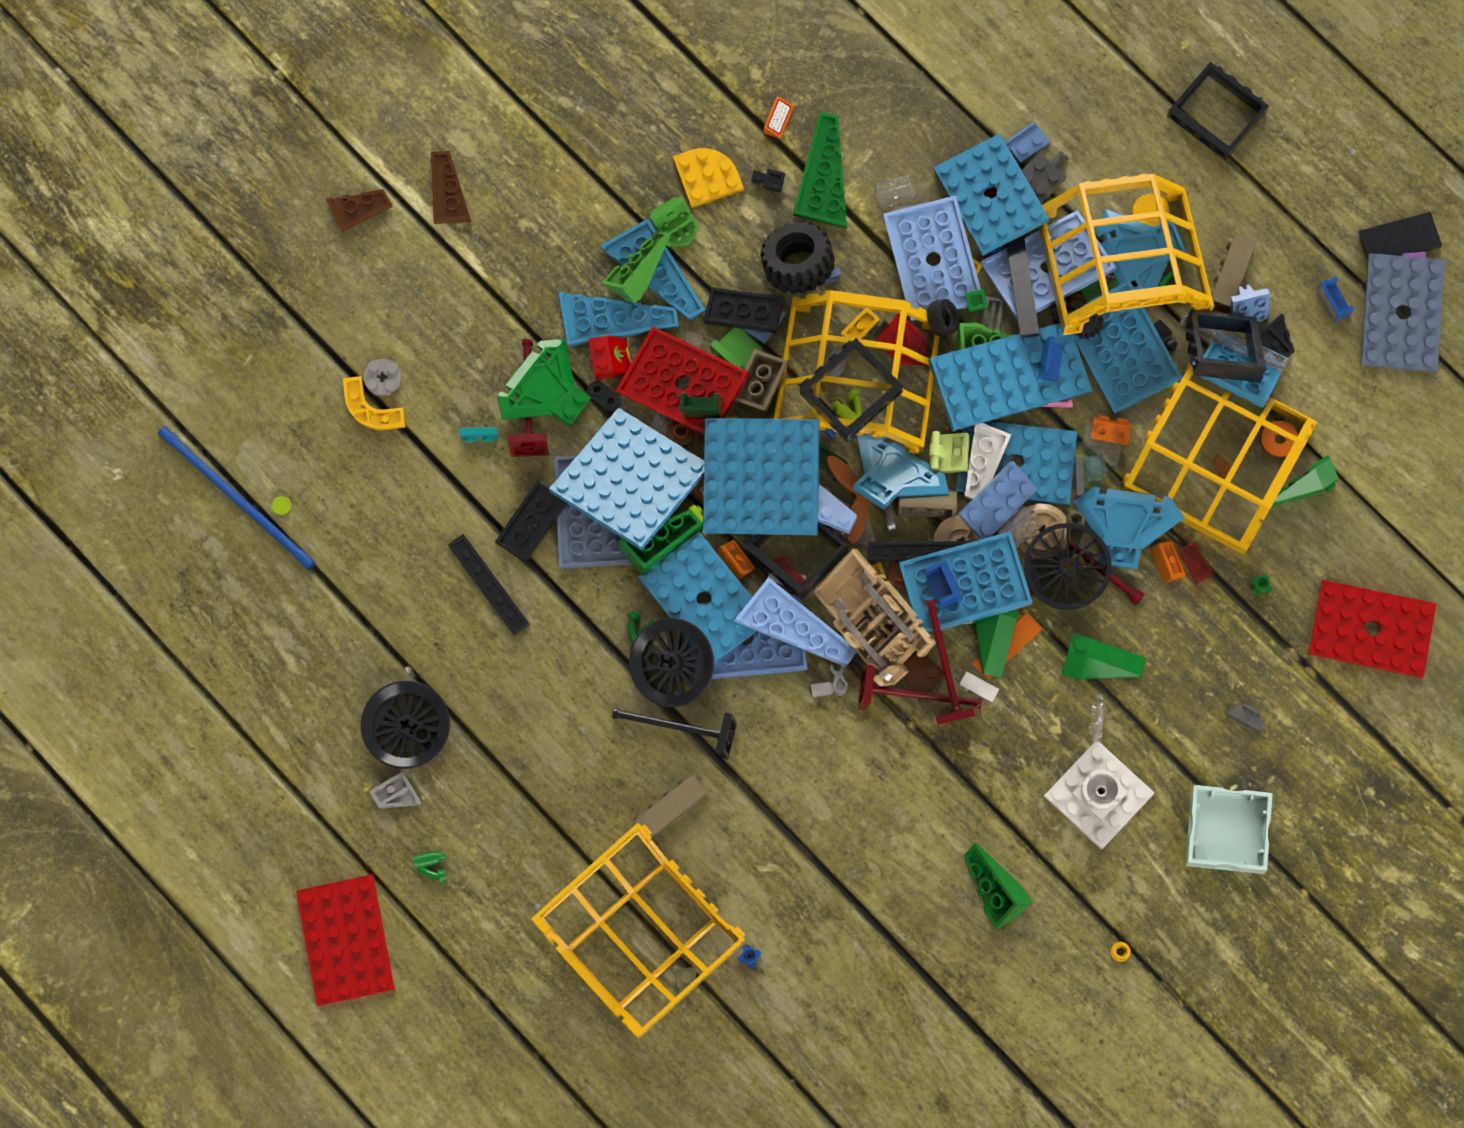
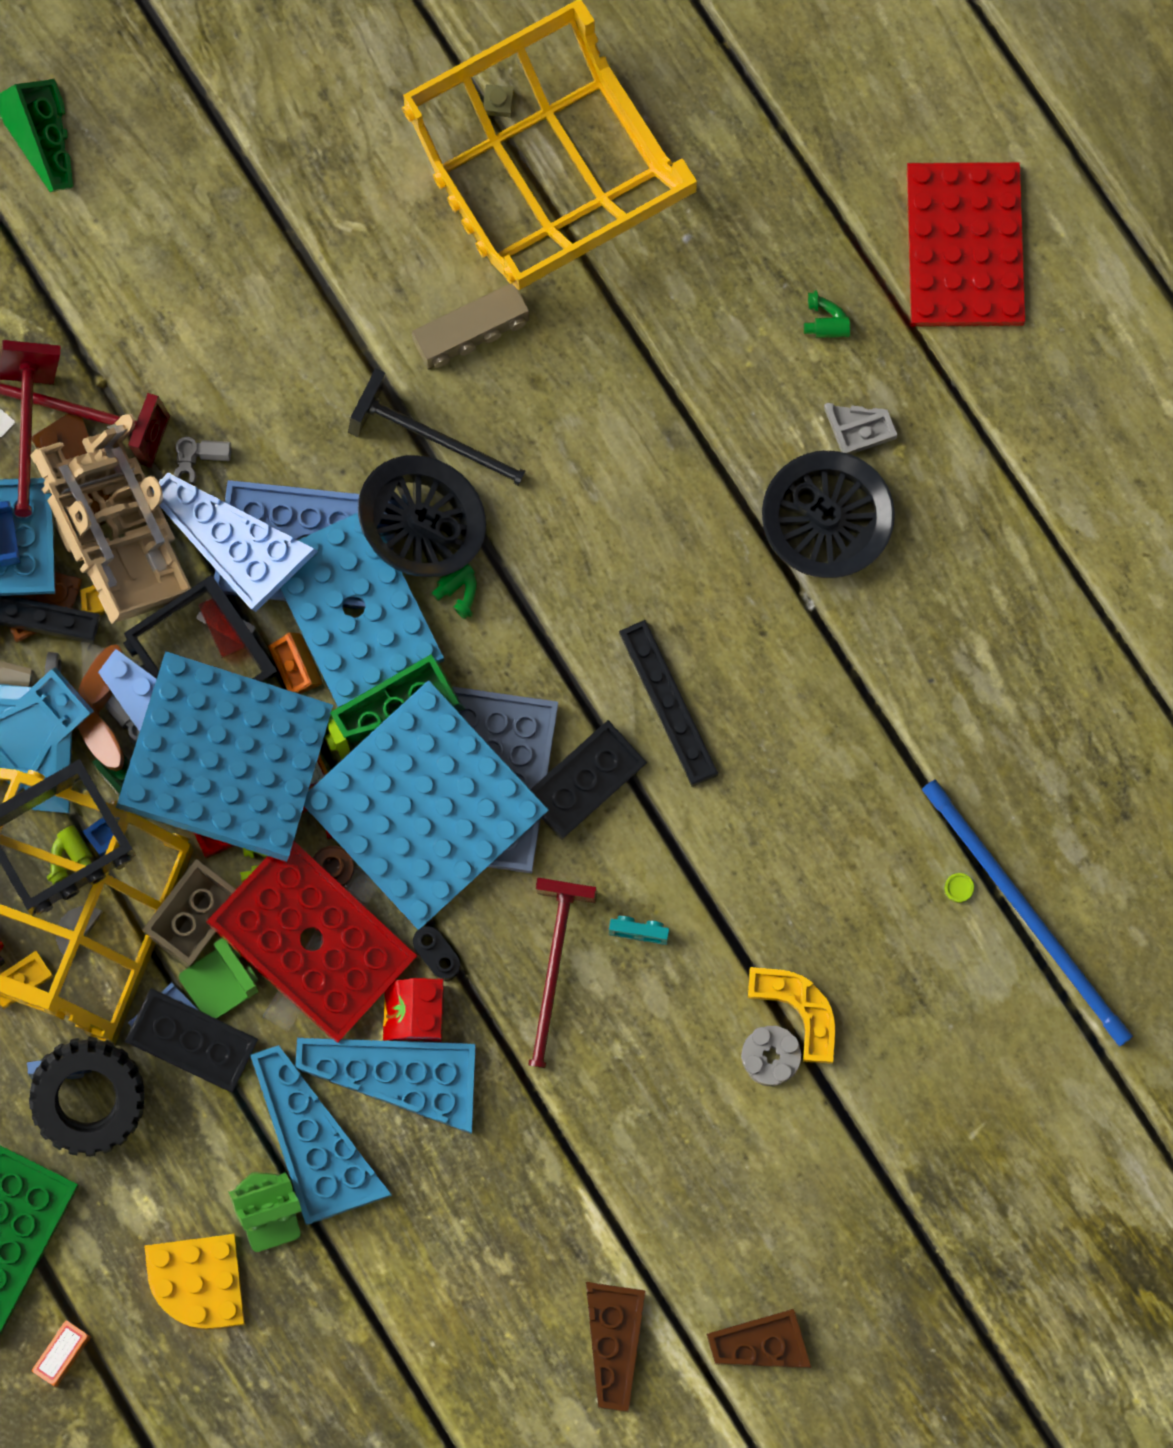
camera: 170 degrees left, 0 degrees up
green plate [497,339,591,427] -> none
bright green wedge [602,230,670,303] -> none
dark green panel [679,392,723,418] -> none
blue plate [738,945,761,968] -> none
black plate [751,169,786,193] -> none

